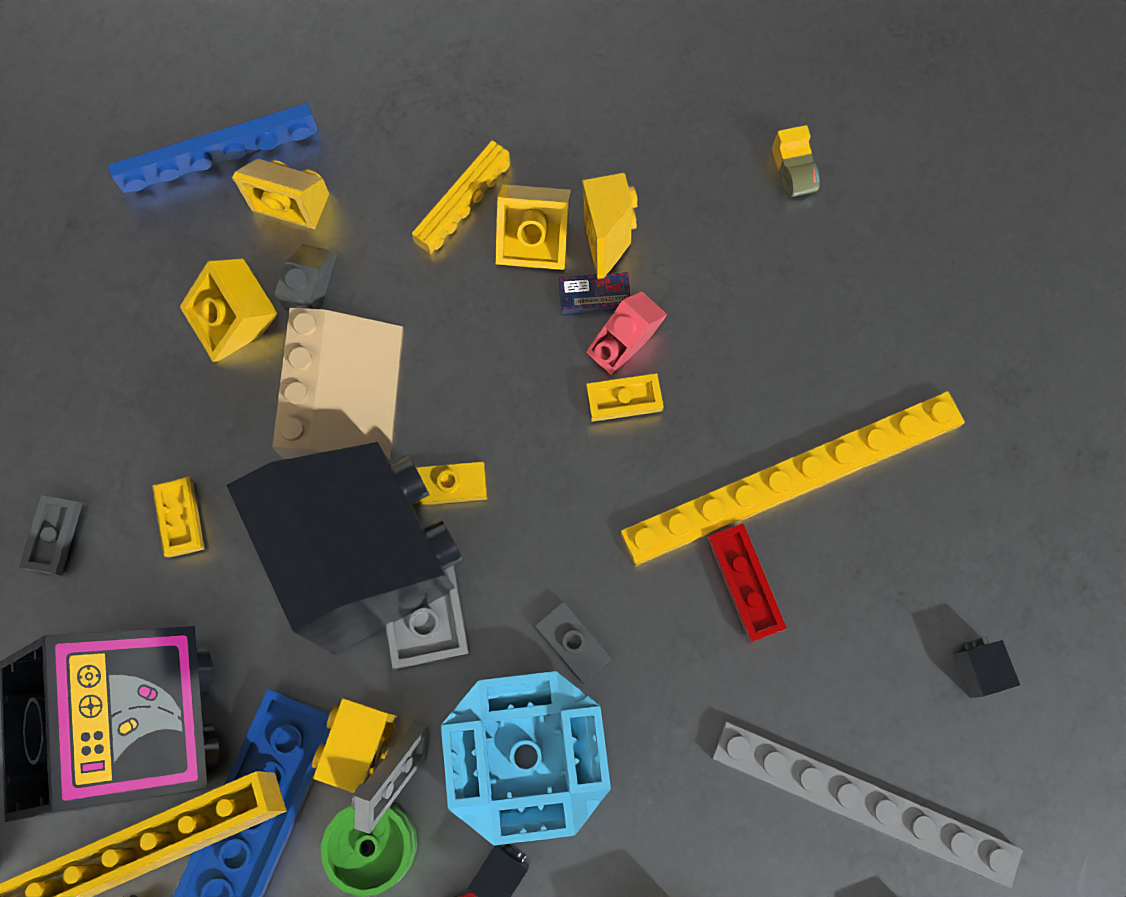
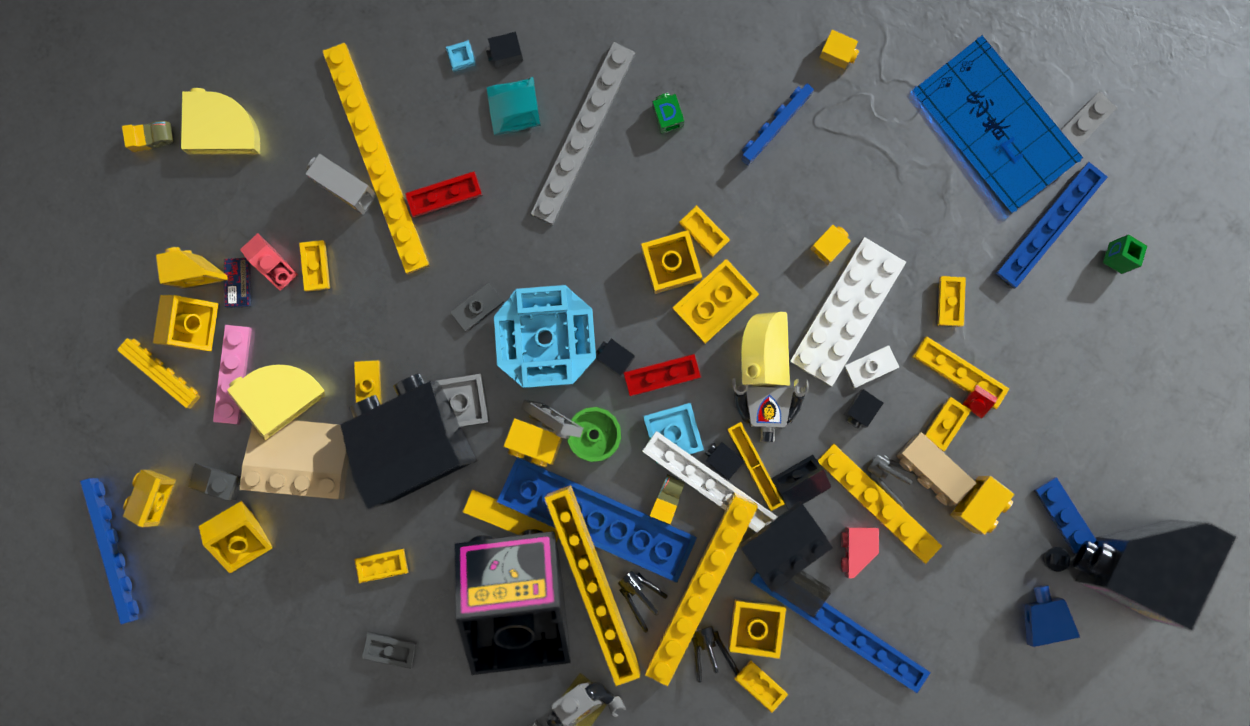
camera: 85 degrees left, 10 degrees up
none -> light yellow brick [181,88,260,154]
none -> bright pink plate [213,325,252,425]
none -> light yellow brick [227,365,325,441]
none -> light grey brick [306,154,377,215]
none -> medium azure tile [446,40,476,72]
none -> yellow tile [463,489,559,542]
none -> teal slope [487,77,541,135]

